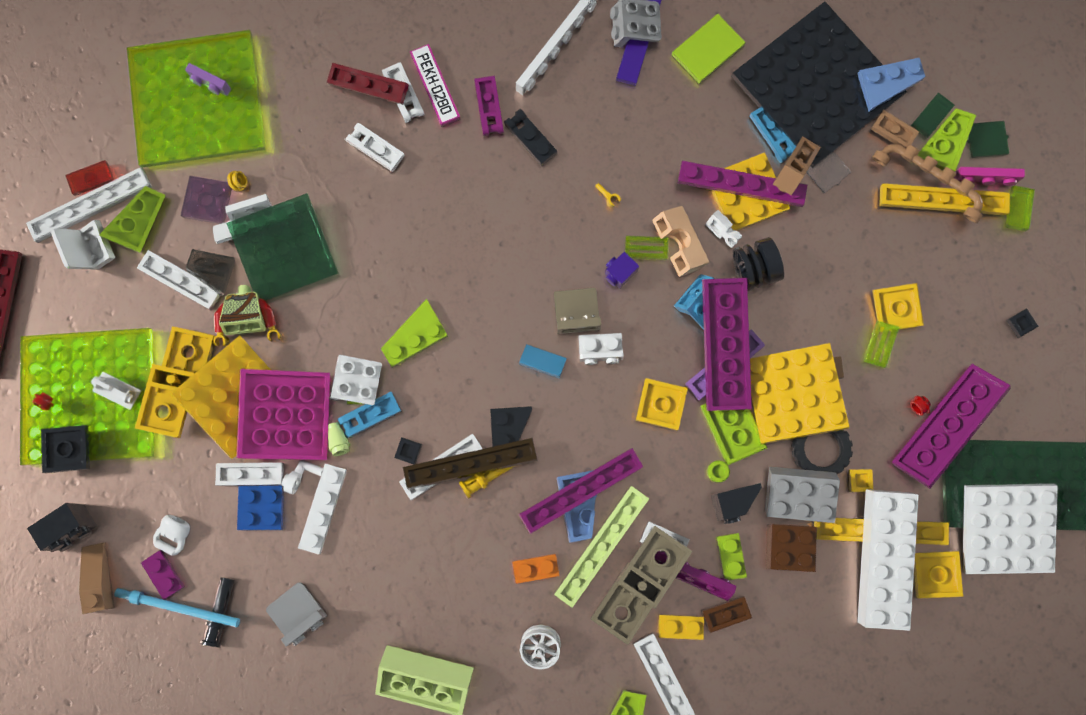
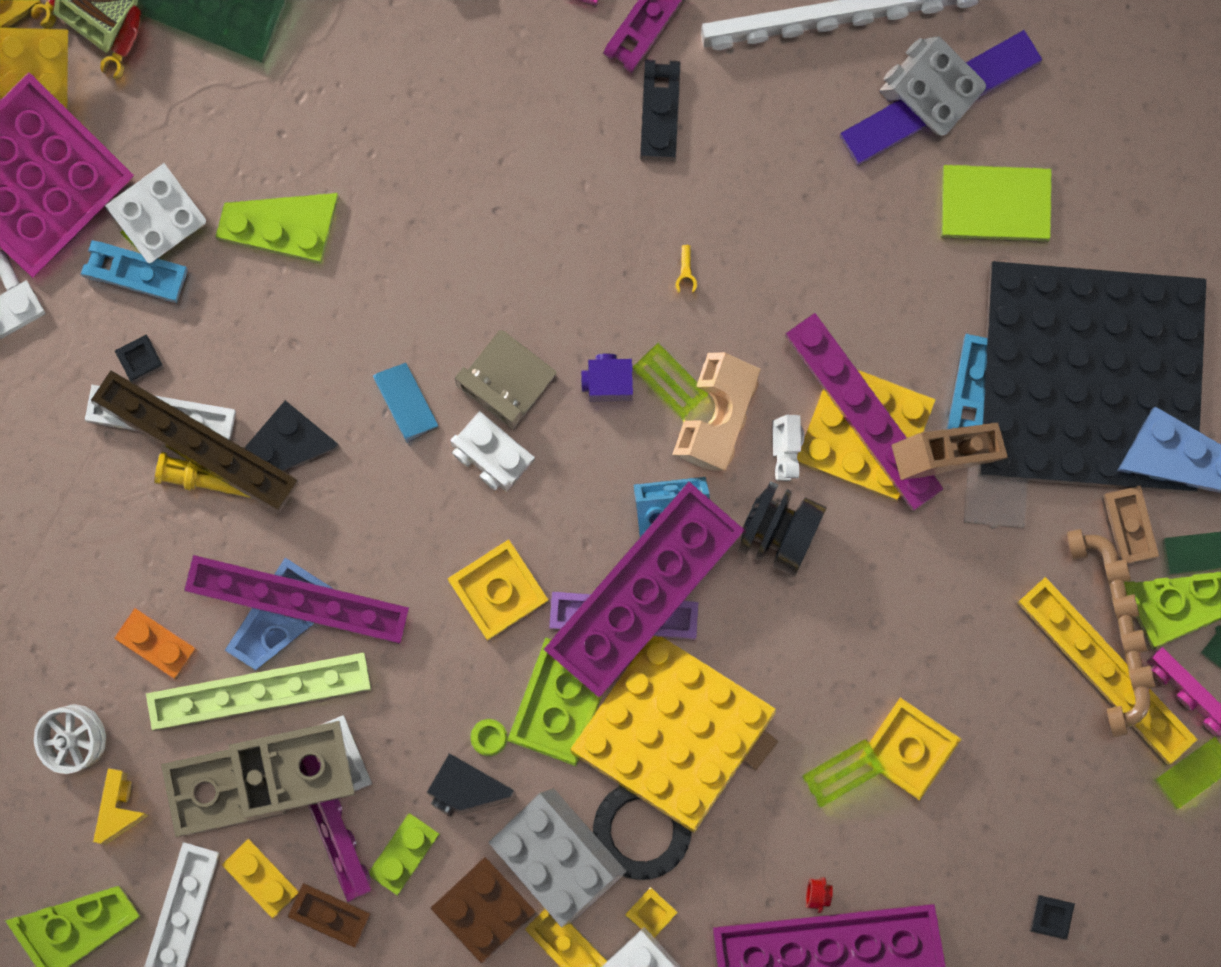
camera: 40 degrees right, 0 degrees up
yellowish green cone [328,422,350,456] -> none
none -> yellow slope [93,768,149,845]

